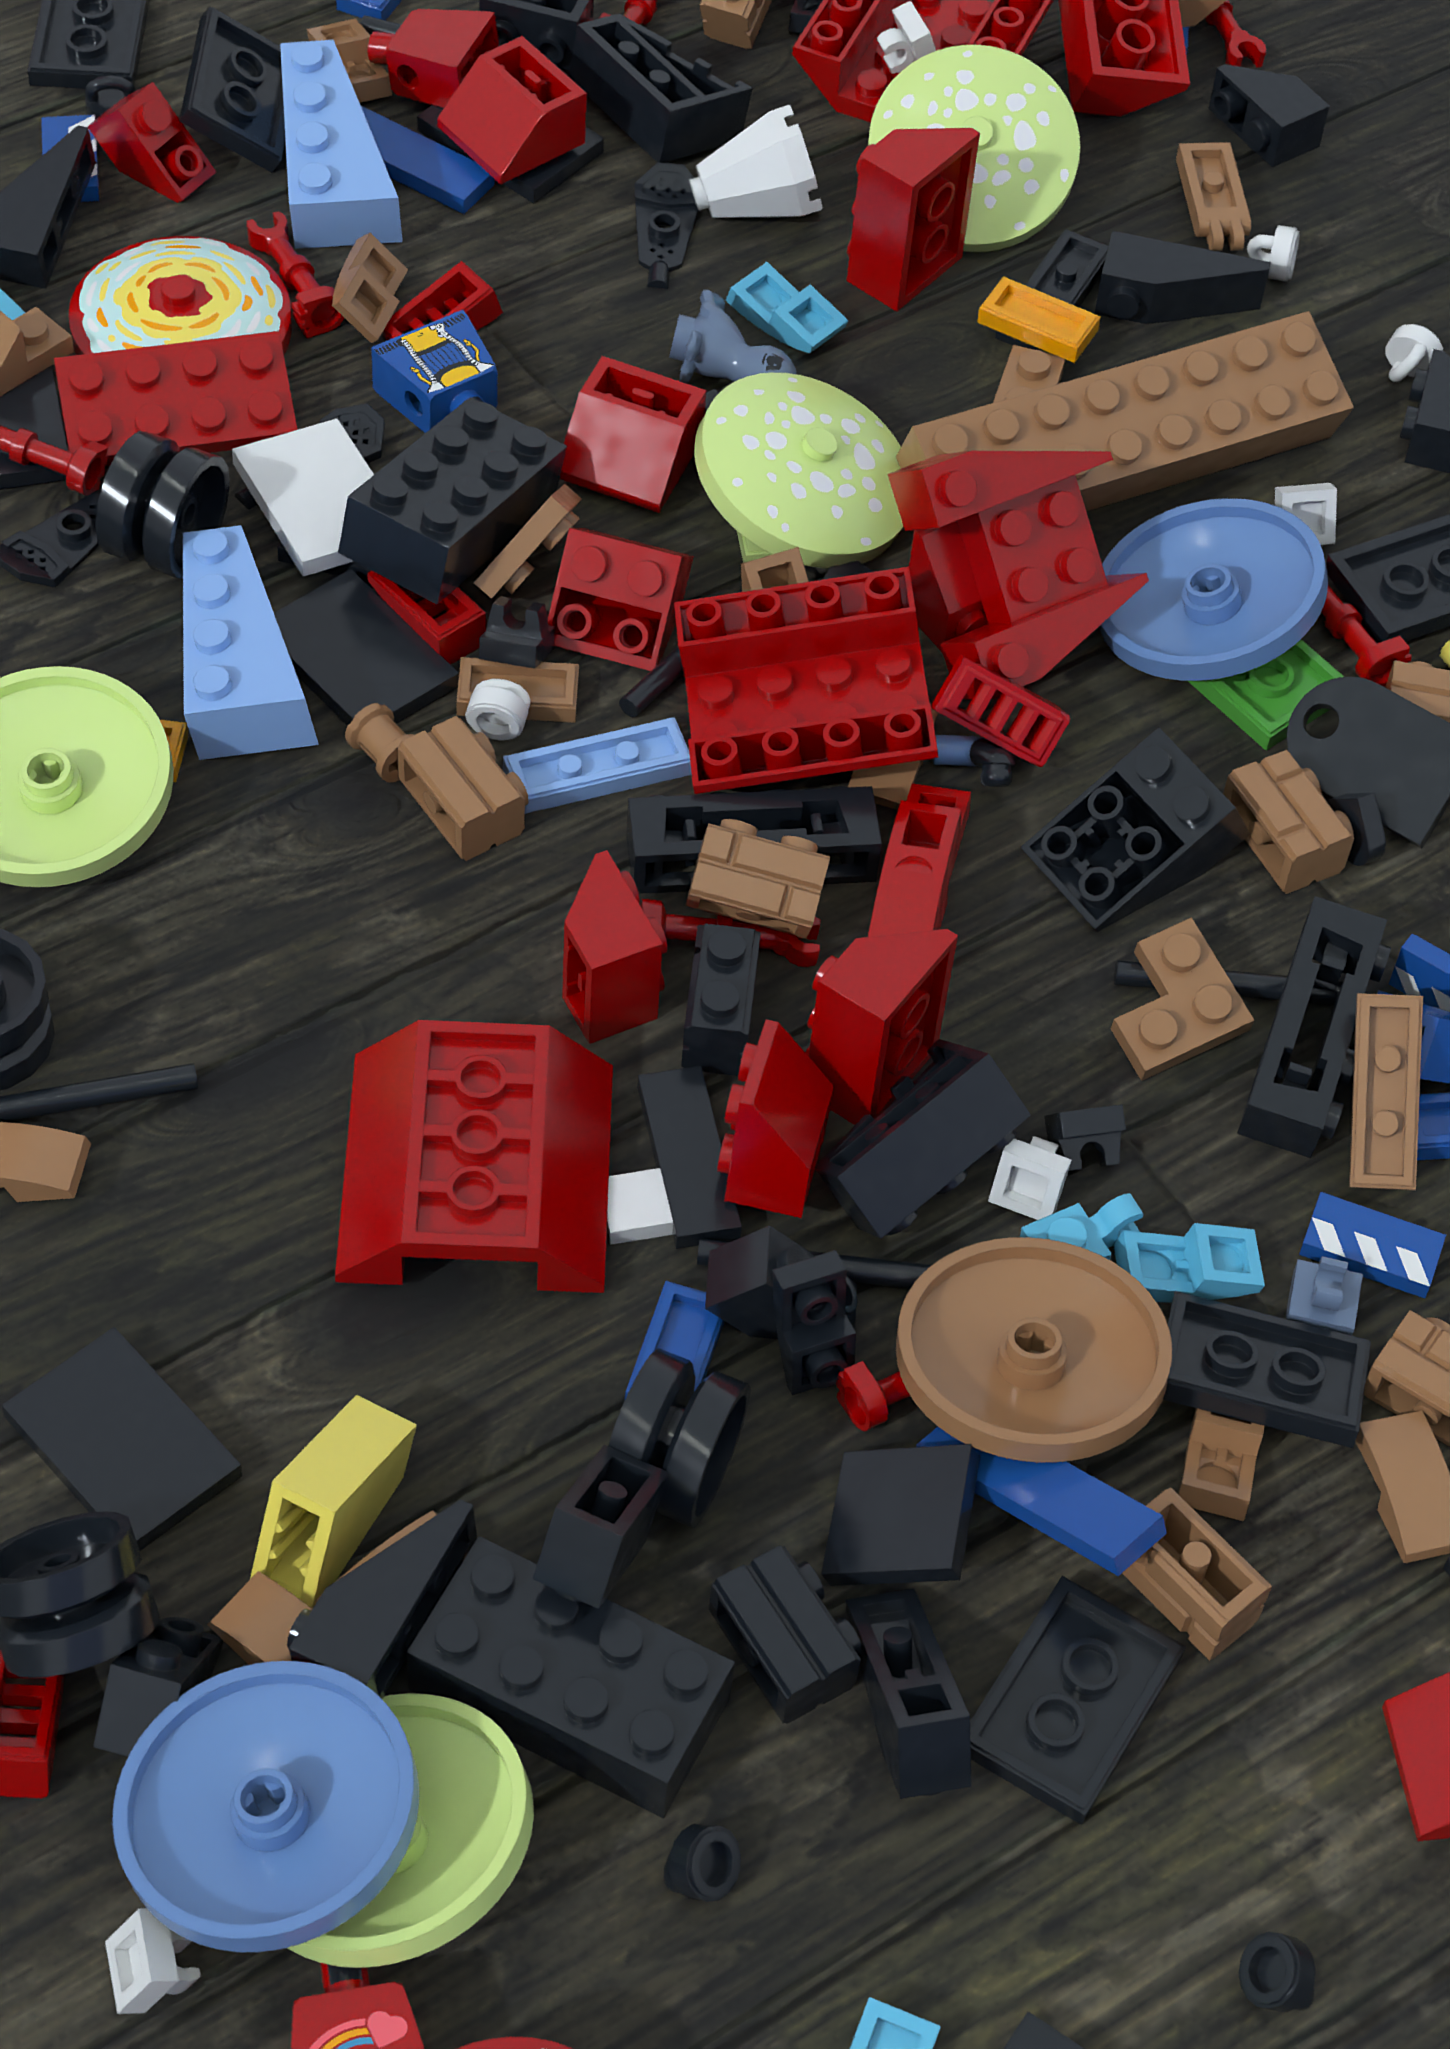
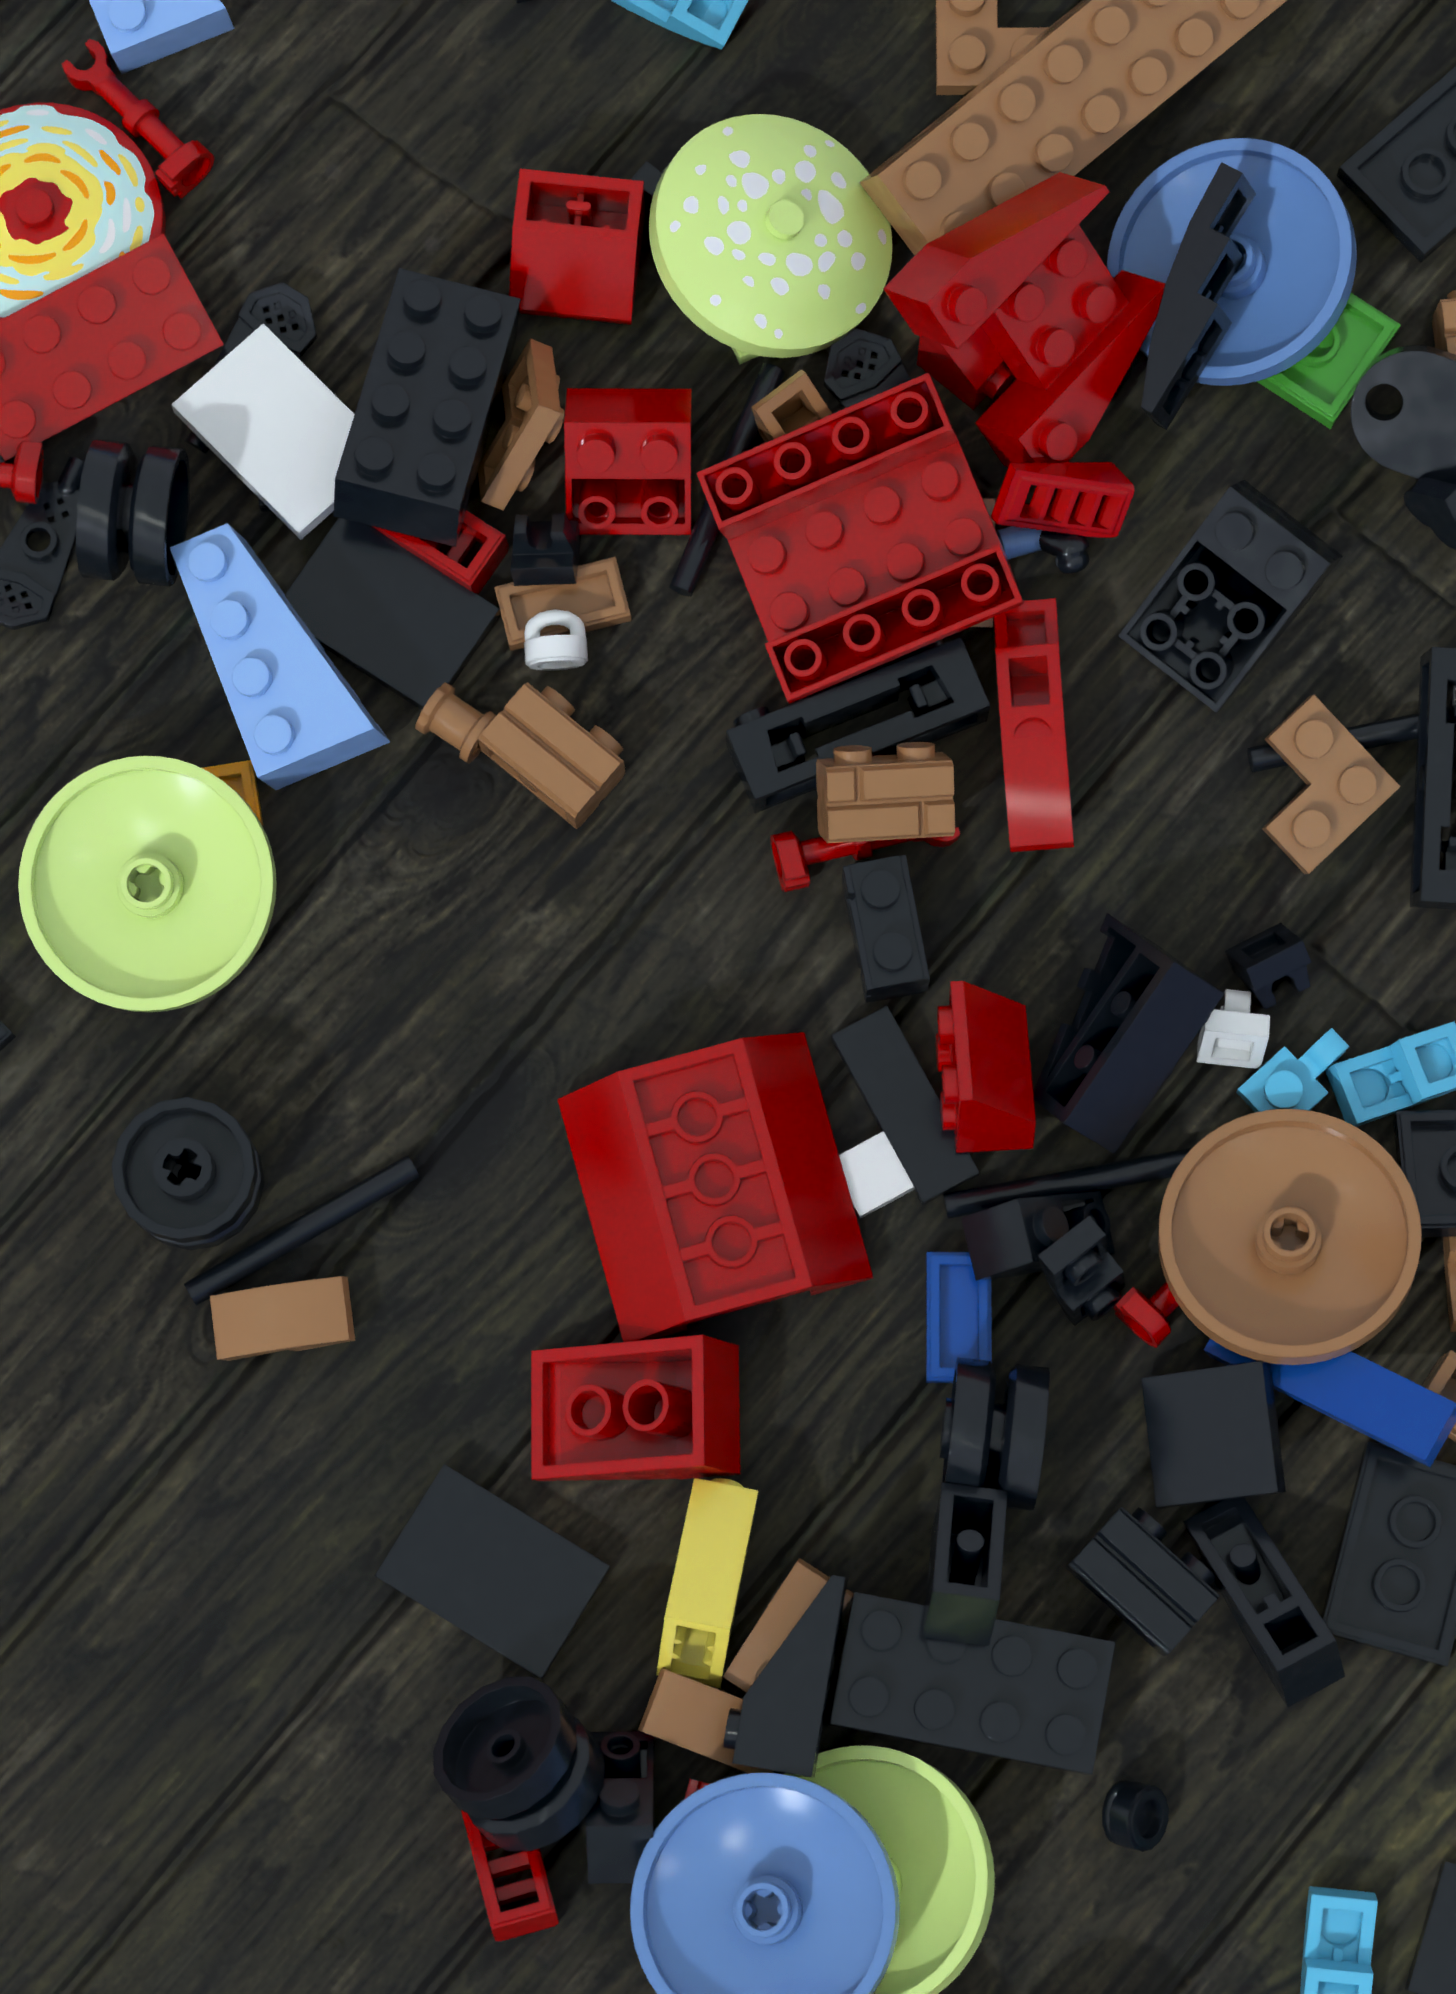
camera: 10 degrees left, 25 degrees up
medium nougat slope [332,233,408,343] -> none
blue torso [371,310,497,433] -> none
red slope [381,261,503,340] -> none
light blue tile [503,717,692,814] -> none
red slope [562,850,667,1044] -> none
sand blue animal [669,289,796,384] -> none
red slope [805,929,958,1125] -> none
medium nougat brick [1223,750,1354,894] -> none
white tile [1275,483,1337,545] -> none
red piece [1321,584,1412,687] -> none
none -> red slope [531,1335,740,1481]
none -> black slope [1141,162,1256,430]

